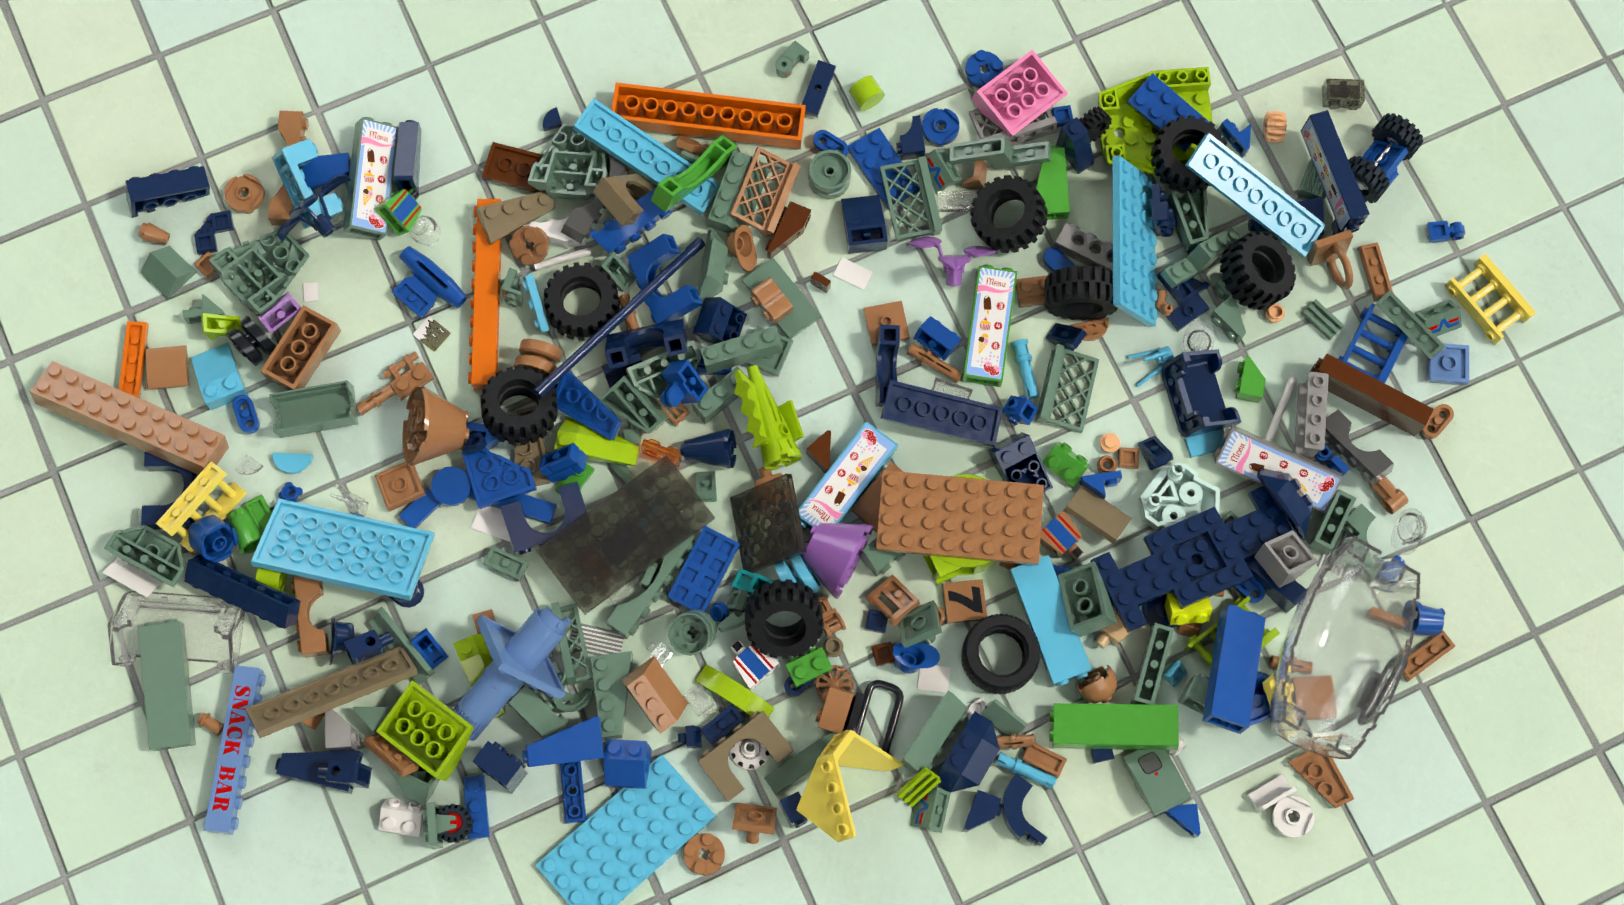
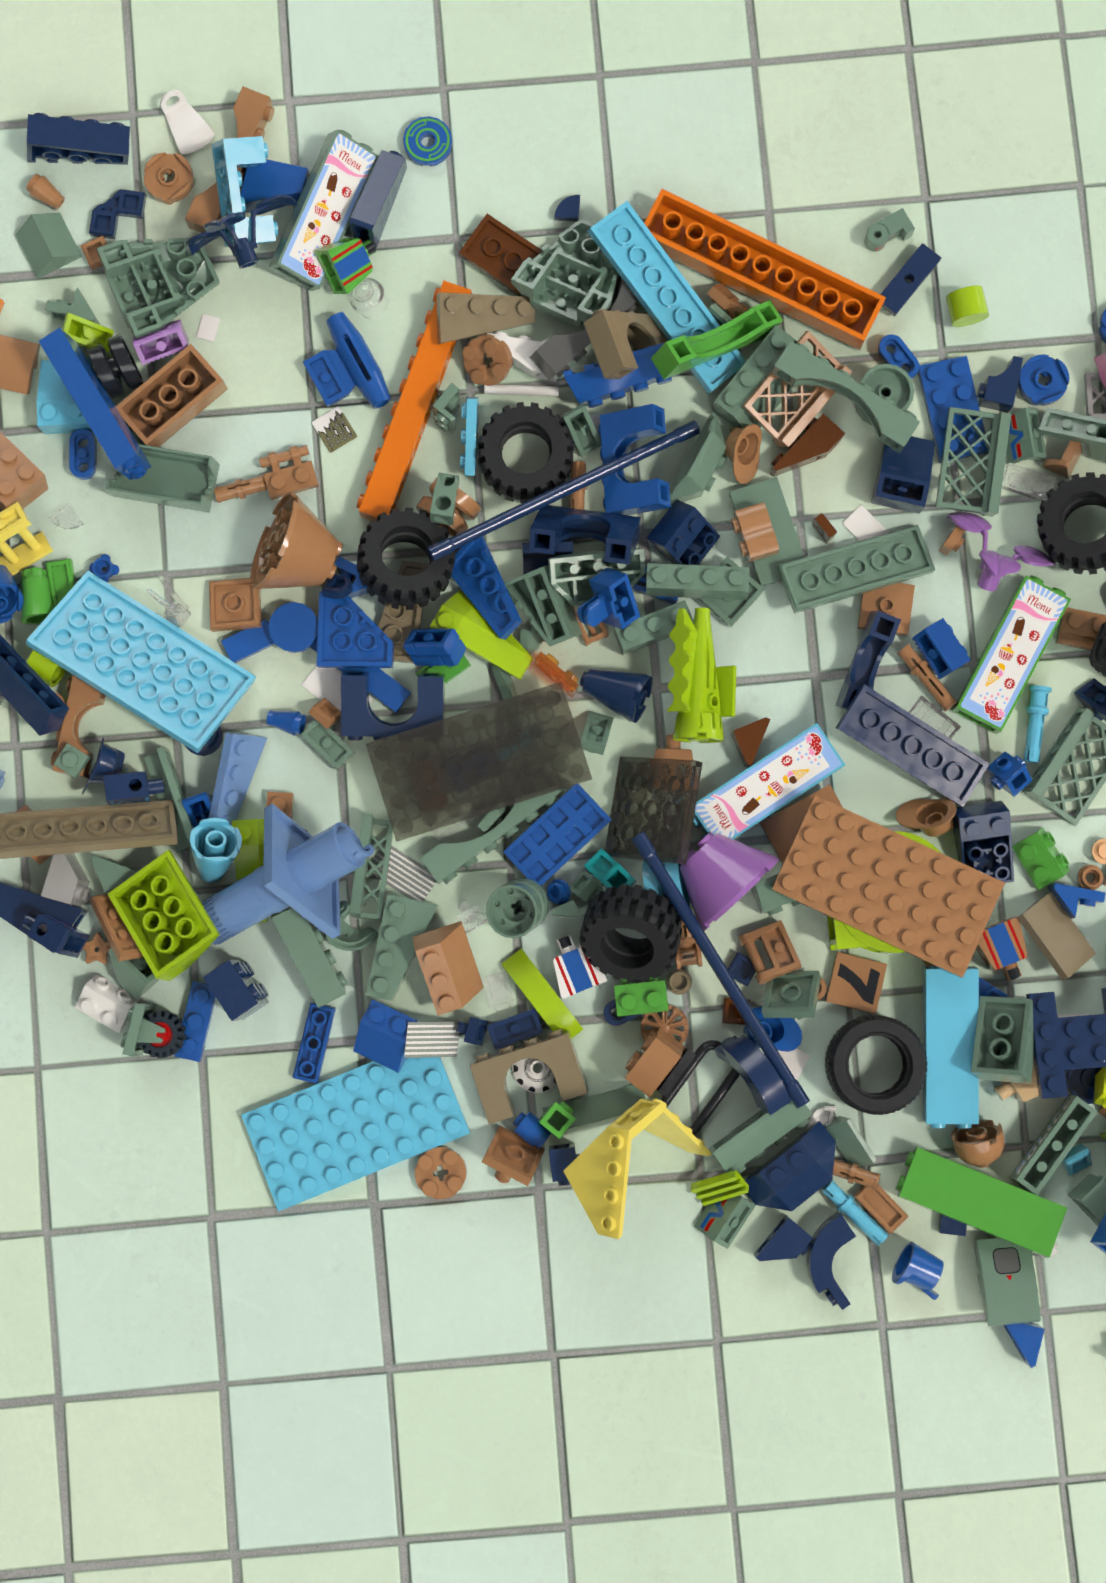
camera: 25 degrees right, 10 degrees up
medium azure tile [272,453,313,474] -> none
blue slope [522,716,604,767] -> none
none -> blue brick [39,327,152,480]
none -> sand green plate [53,743,91,779]
none -> medium nougat plate [83,932,111,965]
none -> white piece [160,90,215,154]
none -> medium azure cone [189,818,242,883]
none -> medium blue wing [208,732,267,826]
none -> blue cone [266,710,306,736]
none -> medium nougat tile [309,698,341,729]
none -> blue tile [403,116,452,166]
none -> light grey sticker [404,1022,460,1058]
none -> sand green leg [430,473,459,526]
none -> blue brick [512,1111,551,1149]
none -> bright green brick [537,1101,576,1139]
none -> dark blue piece [631,831,810,1109]
none -> dark blue arch [714,1035,791,1115]
none -> sand green arch [772,341,920,453]
none -> sand green tile [777,525,935,614]
none -> blue hat [892,1241,944,1300]
none -> medium nougat piece [896,799,957,837]
none -> medium nougat plate [939,526,966,556]

